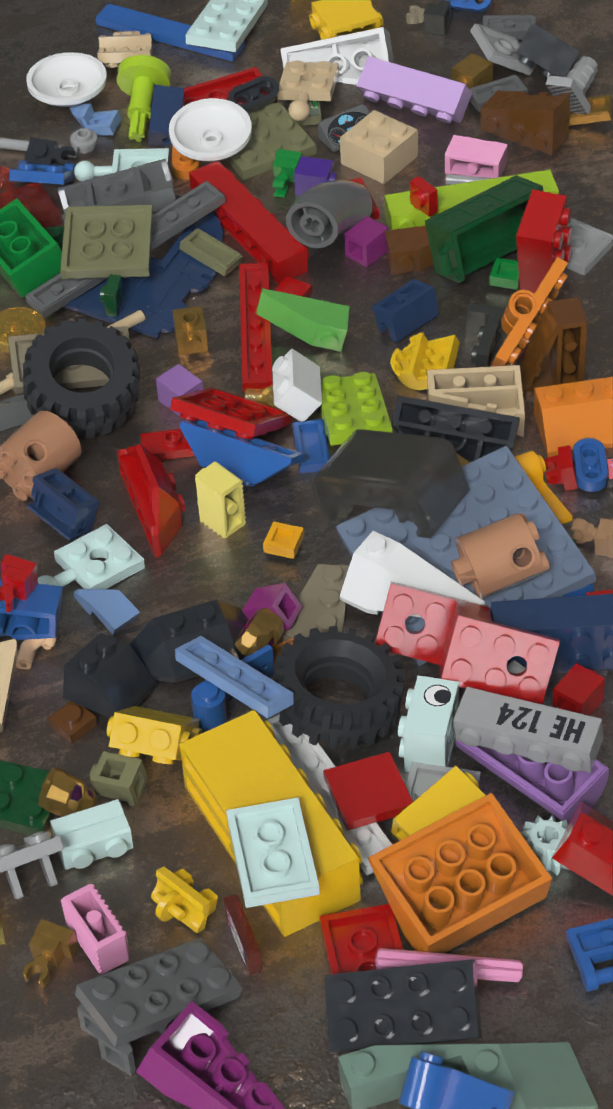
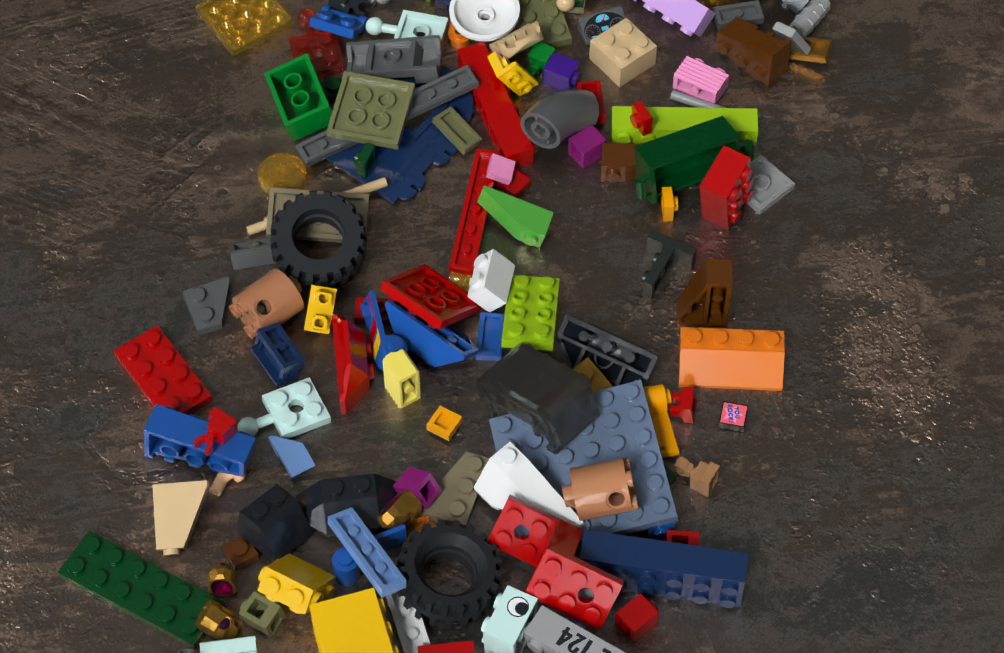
camera: 10 degrees right, 10 degrees up
medium lavender brick [156,364,203,417] -> none
pearl gold brick [172,306,208,355] -> none
dark blue hinge [371,279,439,342] -> none
yellow slope [390,332,460,390] -> none
tan wedge [427,365,525,437] -> none
green plate [489,258,519,290] -> none
orange plate [491,257,568,367] -> none
blue plate [573,438,608,492] -> none
none -> pearl gold rock [207,561,237,598]
none -> yellow hips [303,284,337,334]
none -> blue door [360,291,408,371]
none -> bright pink tile [486,153,515,185]
none -> yellow bracket [487,51,538,97]
none -> tan slope [489,21,544,58]
none -> light orange plate [661,187,678,222]

